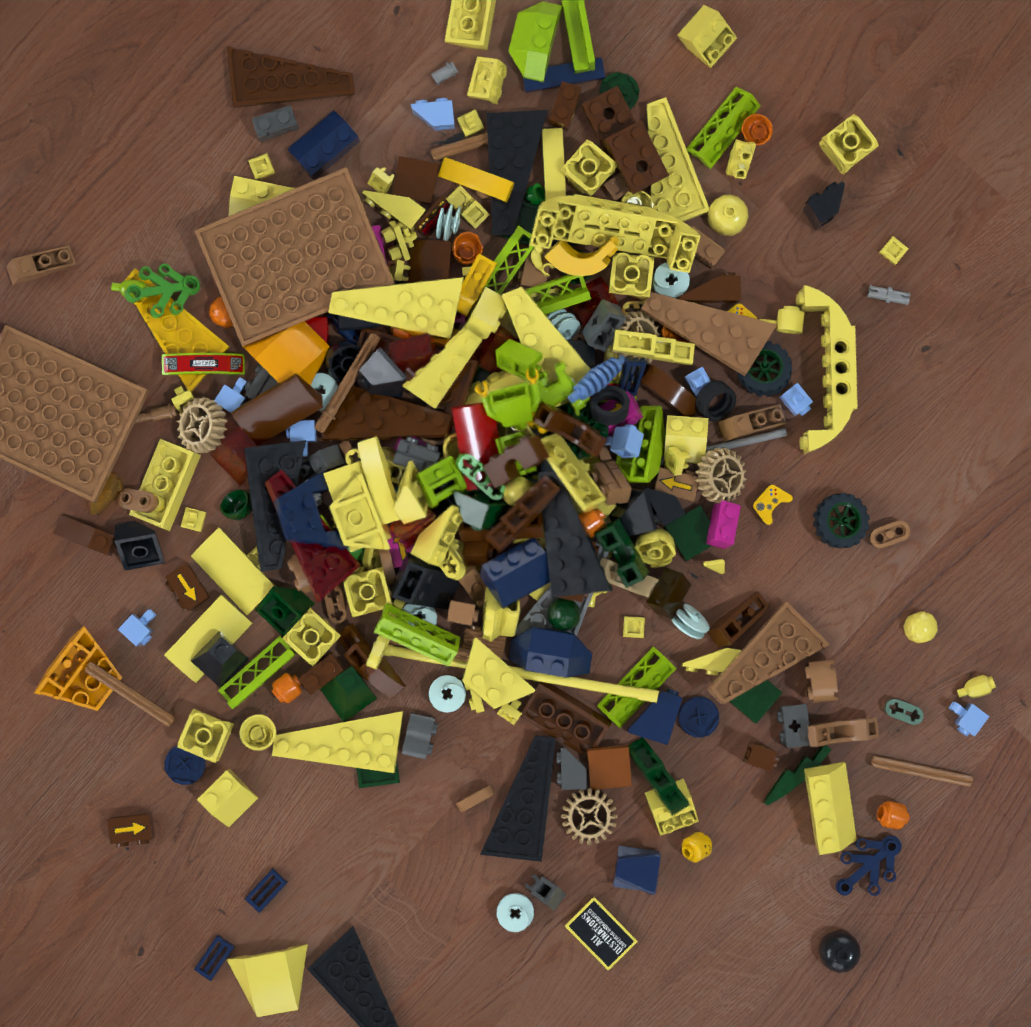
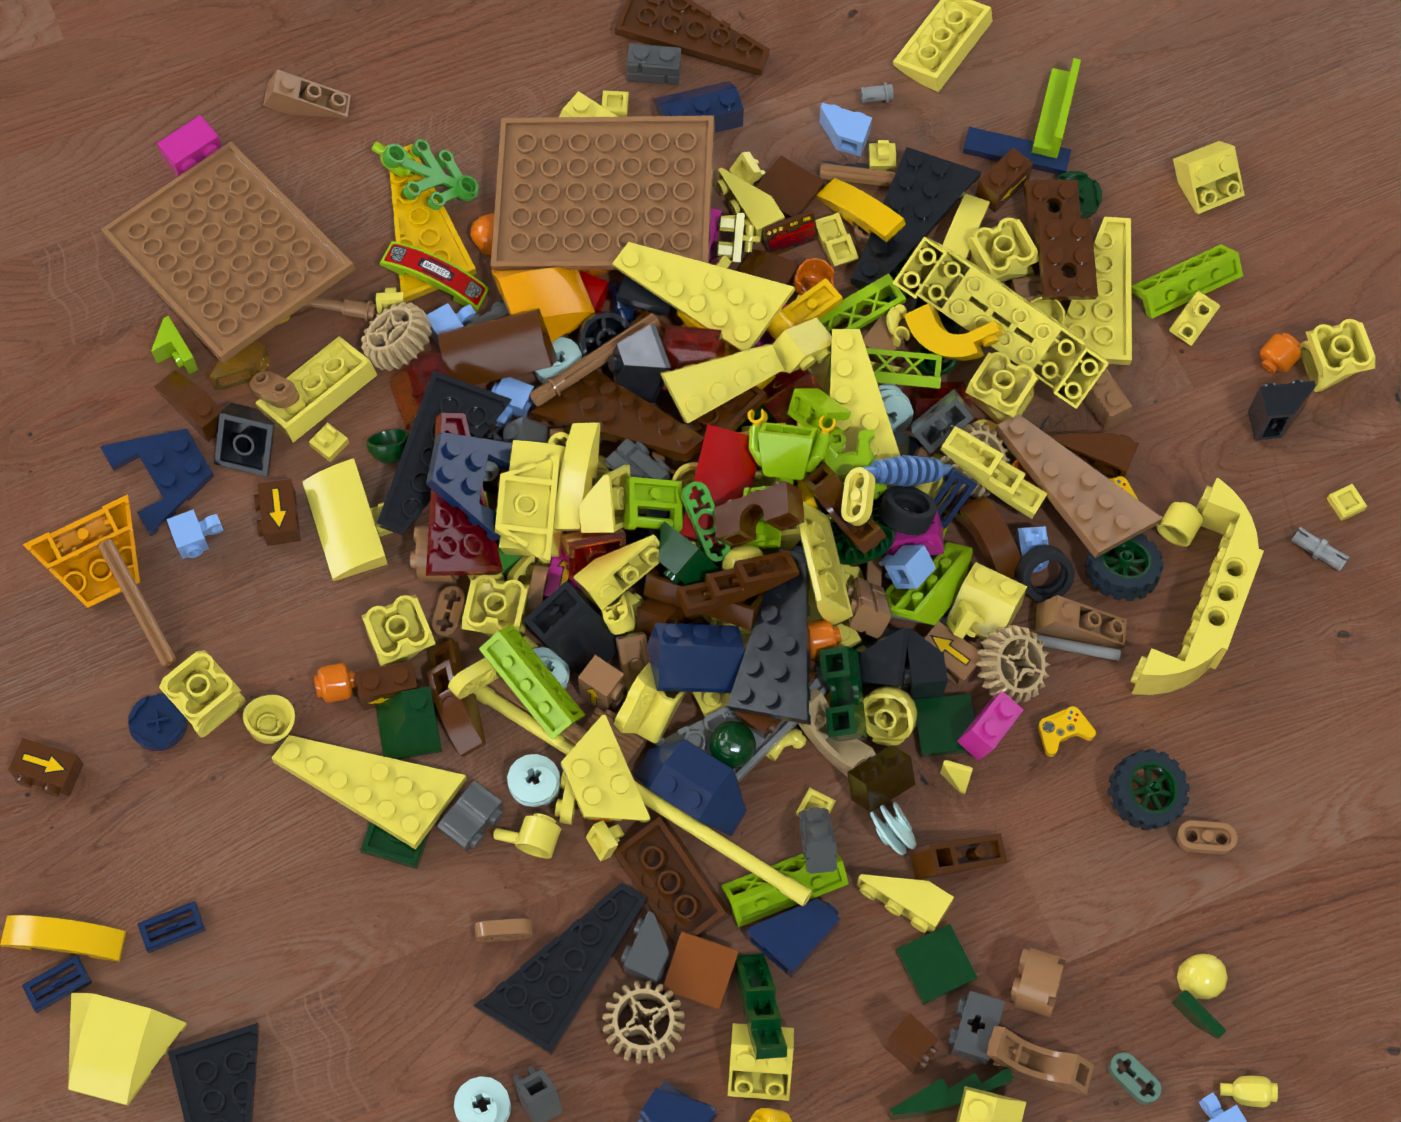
camera: 20 degrees right, 20 degrees down
light yellow slope [165,595,253,683] -> none
black slope [190,631,249,688] -> none
light yellow slope [197,769,258,827] -> none
lime fence [218,636,296,709] -> none
dark green slope [255,586,315,637] -> none
light aqua piece [436,204,461,241] -> none
light yellow bracket [467,57,507,104] -> none
lime wedge [508,1,563,82] -> none
light aqua piece [652,262,689,299] -> none
dark blue tile [678,697,719,738] -> none
medium nougat wing [707,601,830,705] -> none
light yellow cylinder [708,194,749,236] -> none
orange hair [741,114,773,146] -> none
light blue brick [779,383,813,416] -> none
none -> yellow slope [0,915,126,962]
none -> dark blue wing [100,429,214,536]
none -> lime slope [152,316,198,374]
none -> light yellow piece [494,813,561,859]
none -> dark grey brick [799,807,837,874]
none -> light yellow plate [841,467,875,526]
none -> dark green tile [1172,990,1226,1039]
none -> orange head [1259,333,1301,374]

